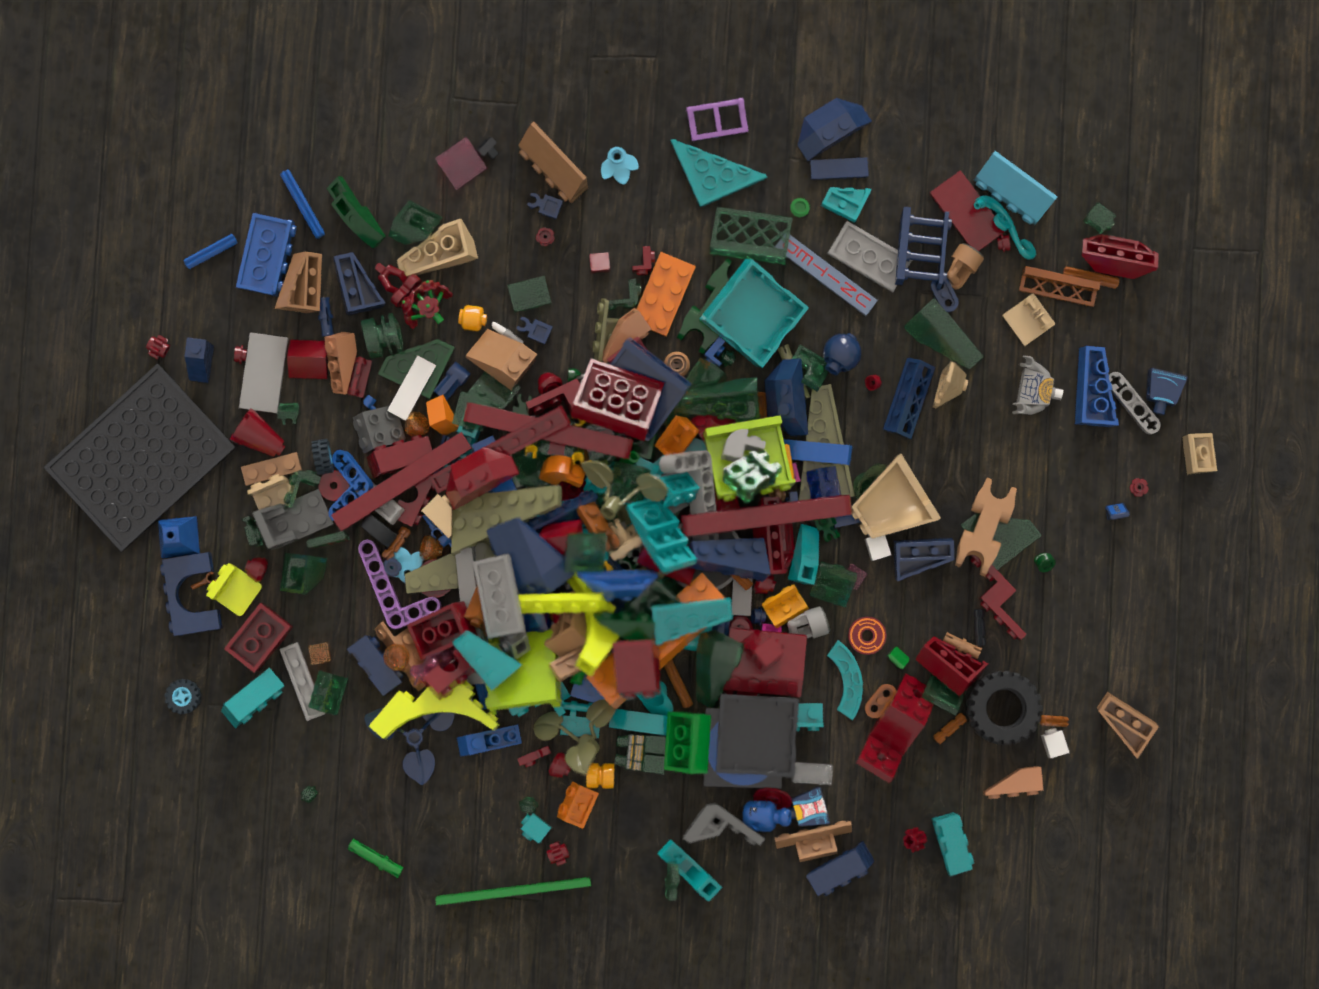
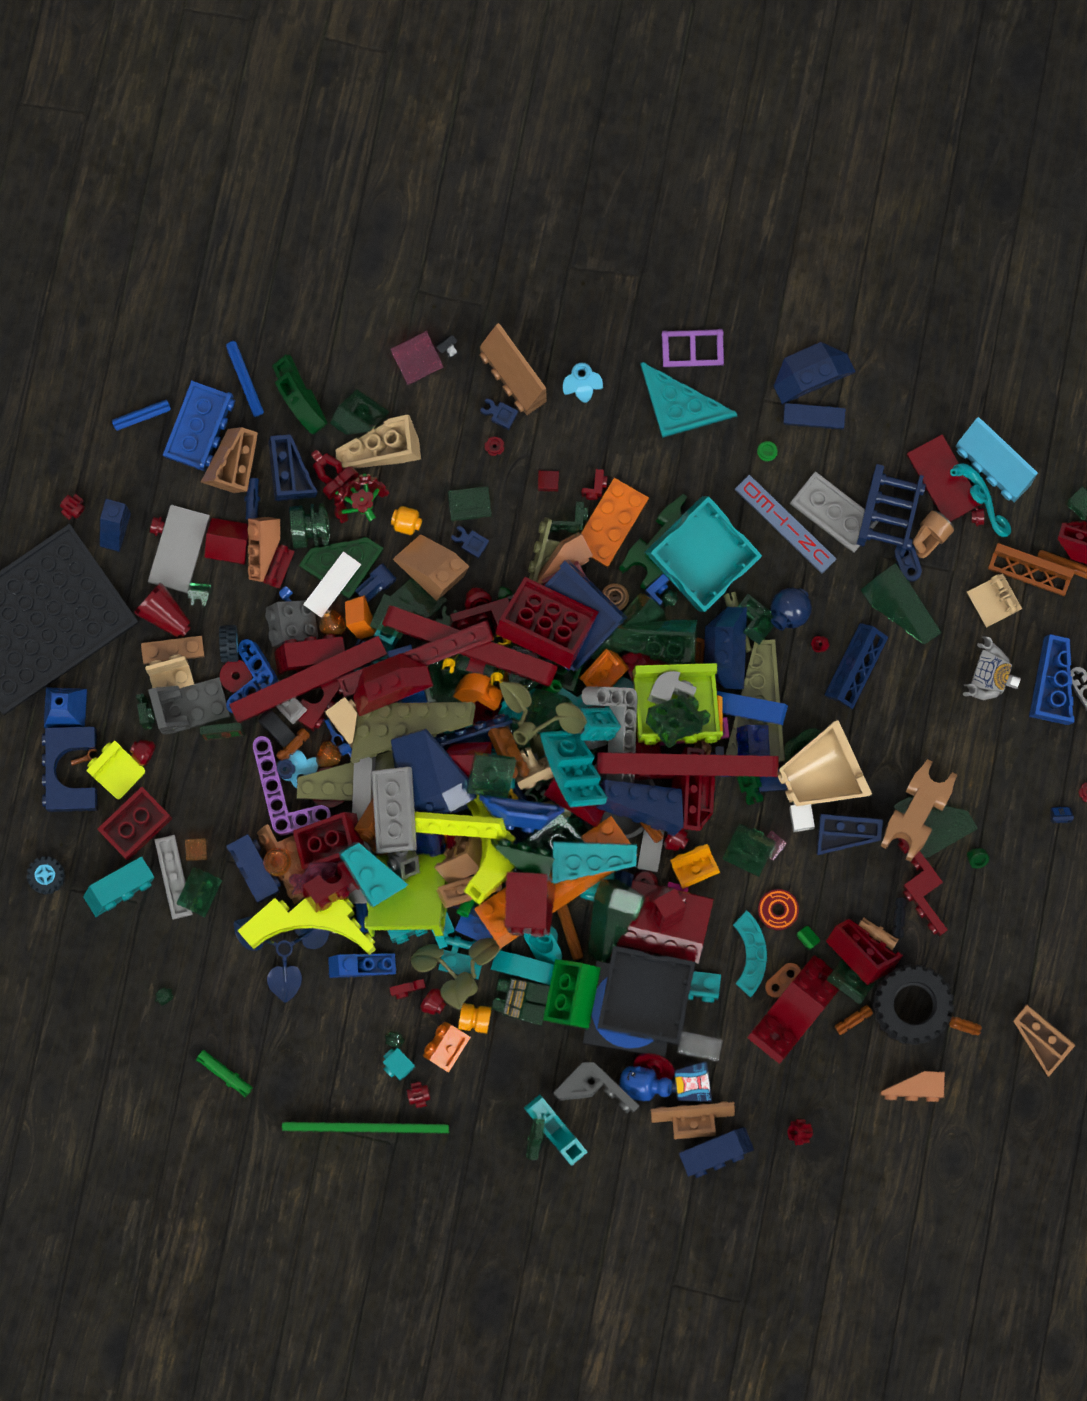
camera: 15 degrees right, 5 degrees down
clear green slope [280,553,327,594] -> none
clear green bracket [284,470,321,510] -> none
piece [492,322,524,343] -> none
clear green fence [710,207,792,264] -> none
dark blue plate [751,607,766,626] -> none
light grey piece [787,606,830,639] -> none
teal slope [788,524,819,585] -> none
teal wing [821,187,871,223] -> none
teal wedge [932,812,974,876] -> none
tan wedge [933,362,968,408] -> none
white brick [1041,728,1069,758] -> none

